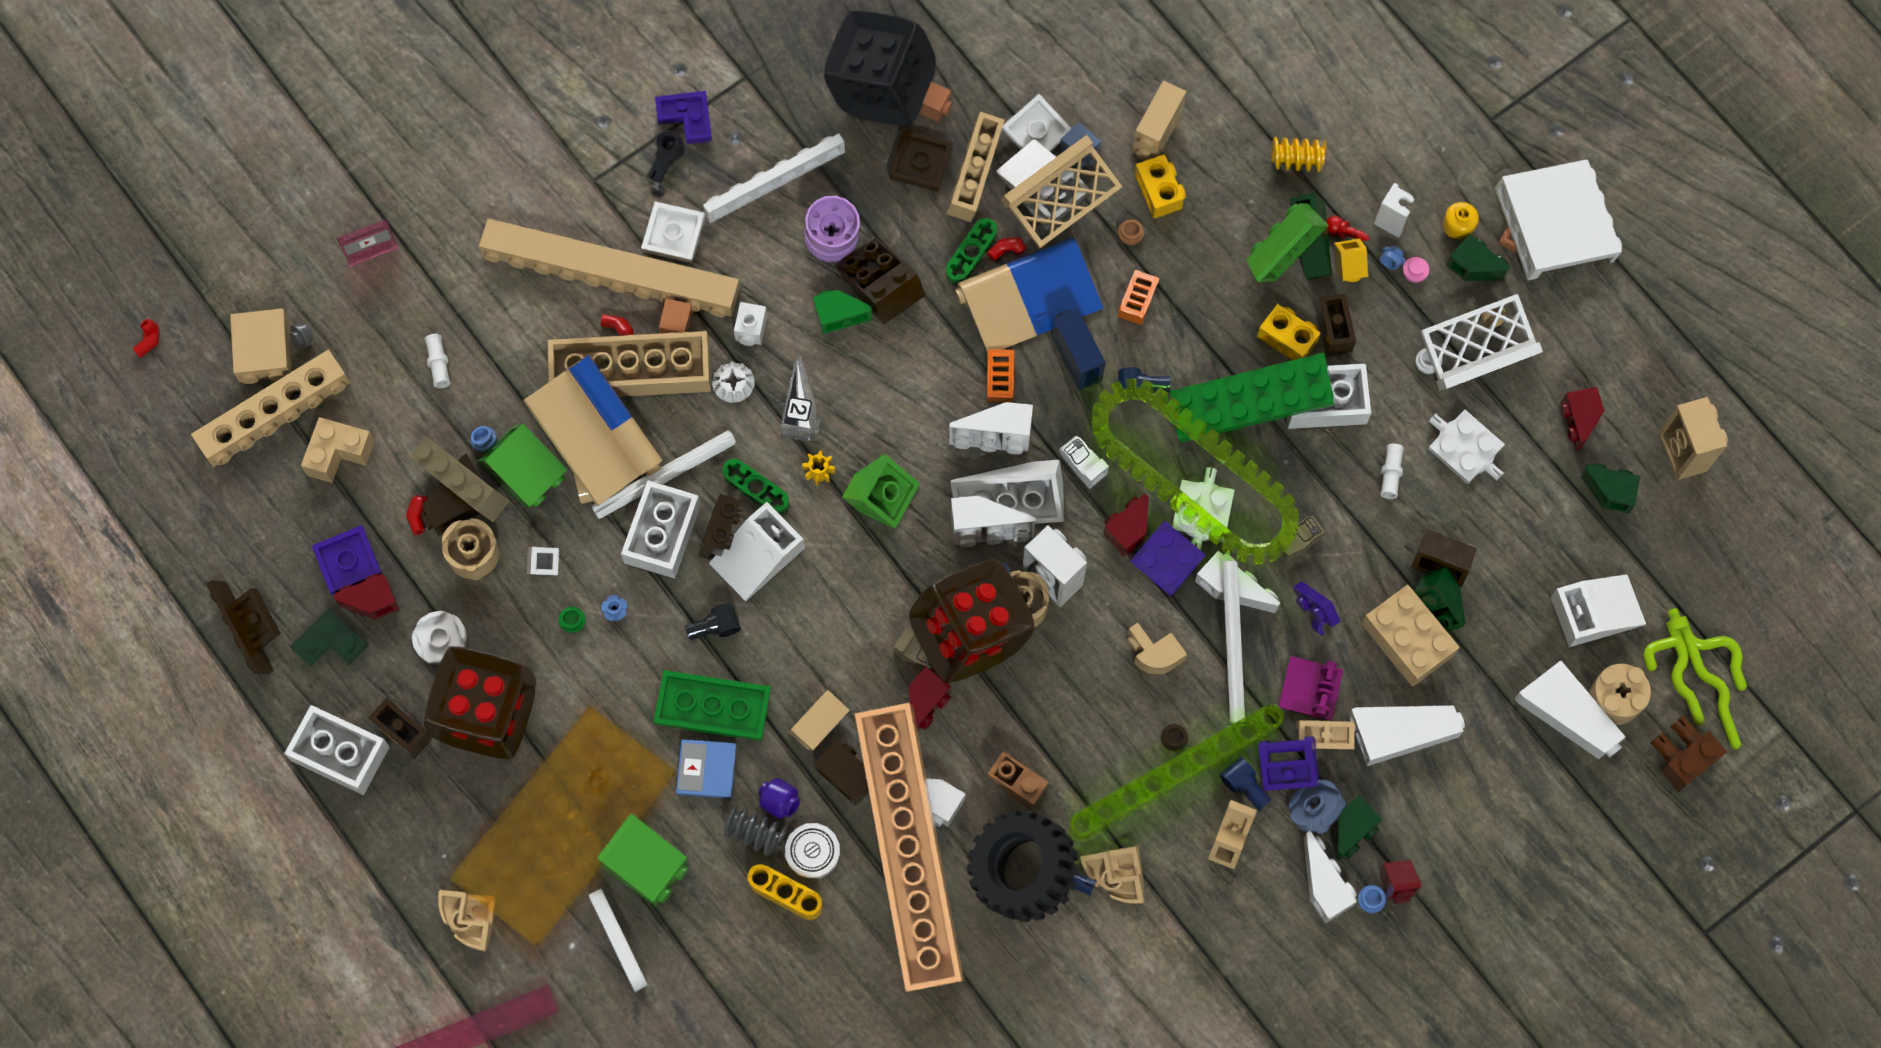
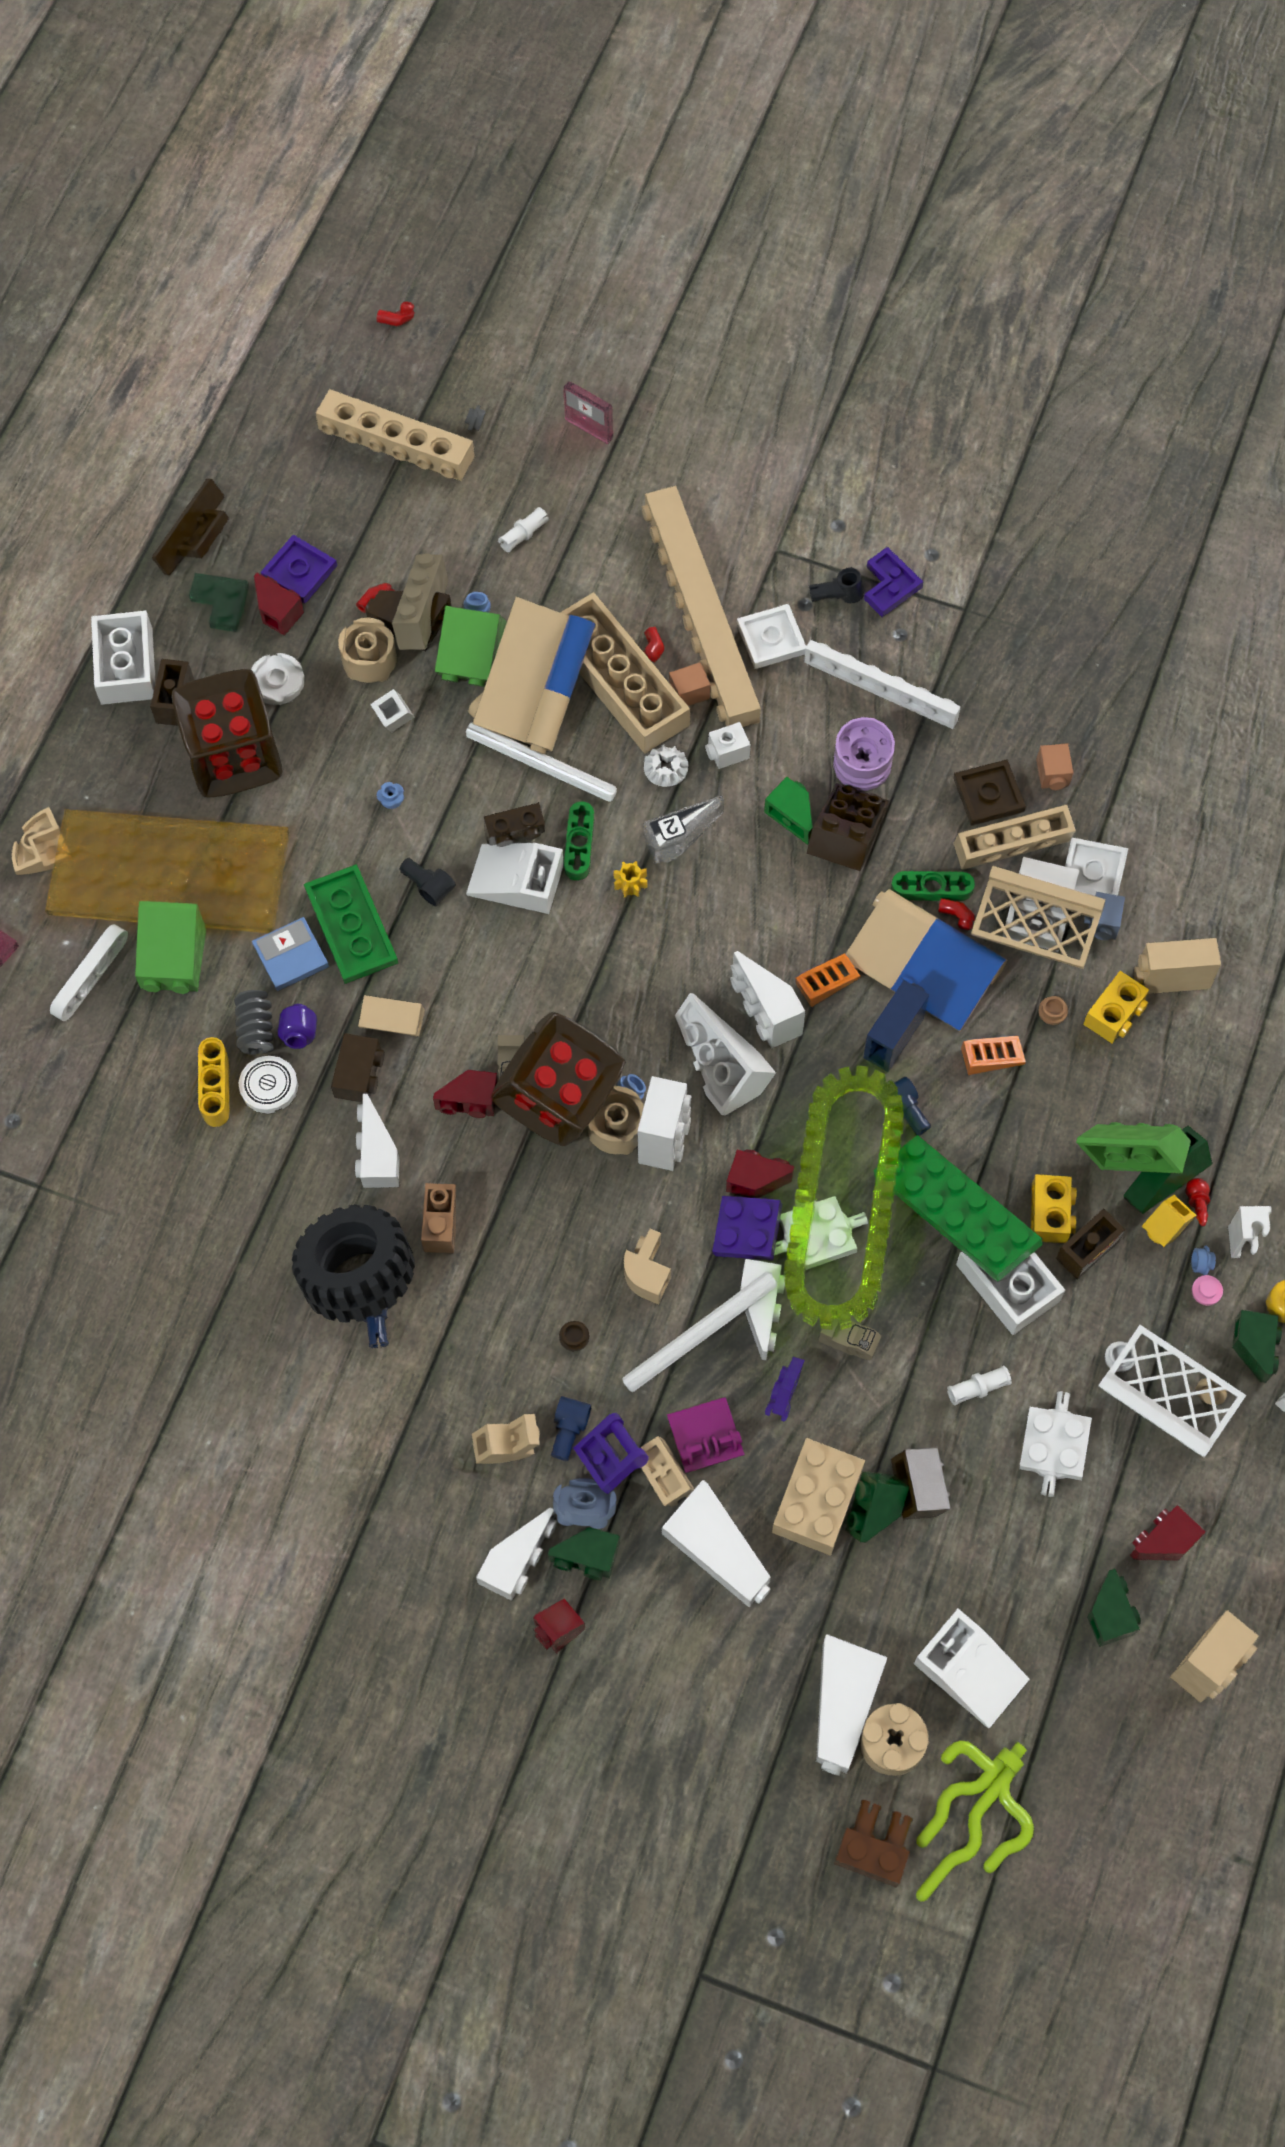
camera: 60 degrees right, 5 degrees down
tan brick [230,308,292,384] -> none
tan brick [301,417,375,483] -> none
green plate [558,606,586,634] -> none
white brick [621,480,701,579] -> none
black piece [824,11,936,126] -> none
bright green slope [842,455,920,529] -> none
light nougat brick [855,703,964,992] -> none
white slope [951,496,1036,548] -> none
white leg [1059,436,1109,489] -> none
clear neon green beam [1069,704,1284,842] -> none
tan brick [1080,846,1145,904] -> none
yellow piece [1271,137,1326,172] -> none
medium blue plate [1358,885,1386,913] -> none

